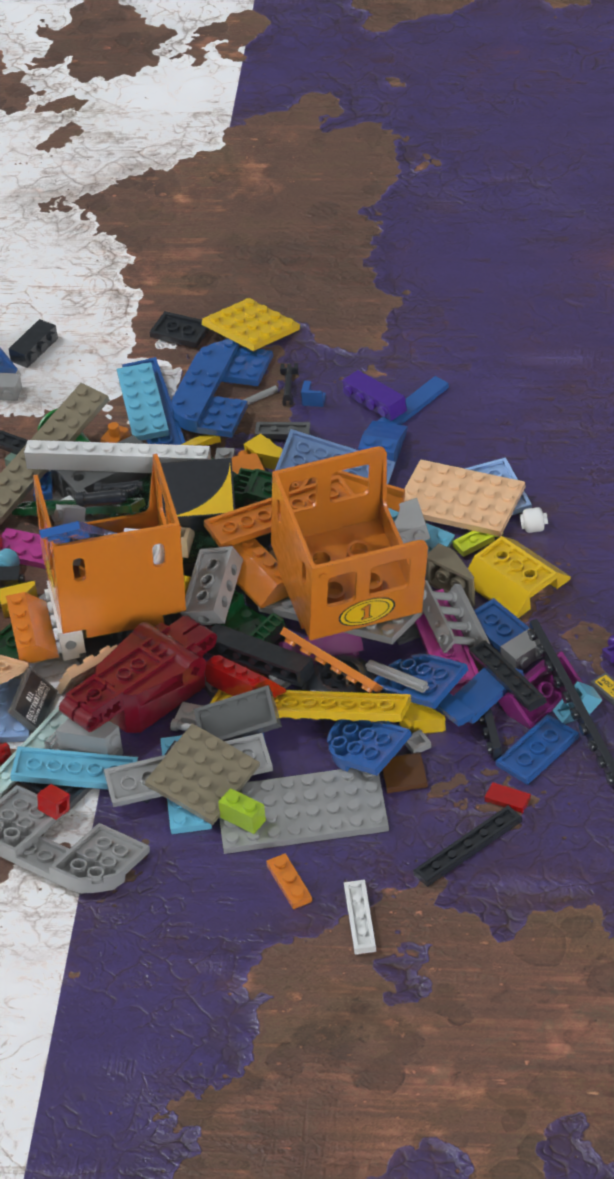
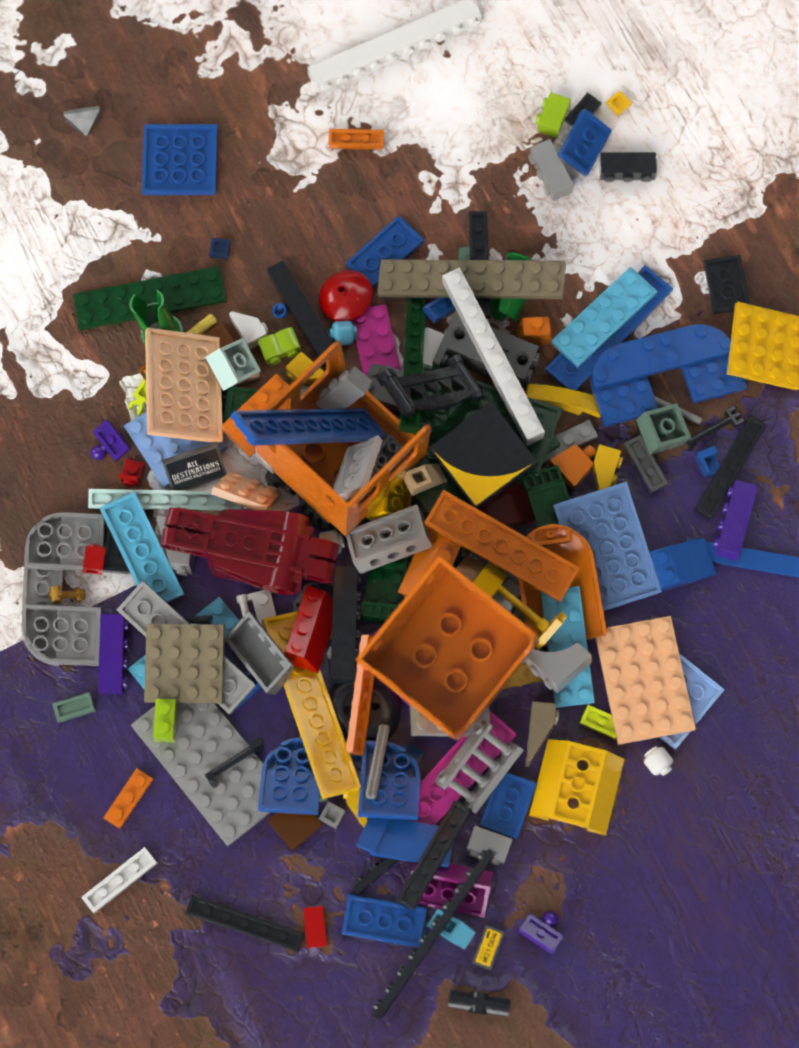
camera: 55 degrees right, 30 degrees up
none -> pearl gold bar [48,585,86,604]
none -> sand green tile [52,692,96,723]
none -> dark purple brick [98,614,129,694]
none -> black hinge [205,738,265,788]
none -> sand green brick [636,403,691,454]
none -> black tile [694,415,767,520]

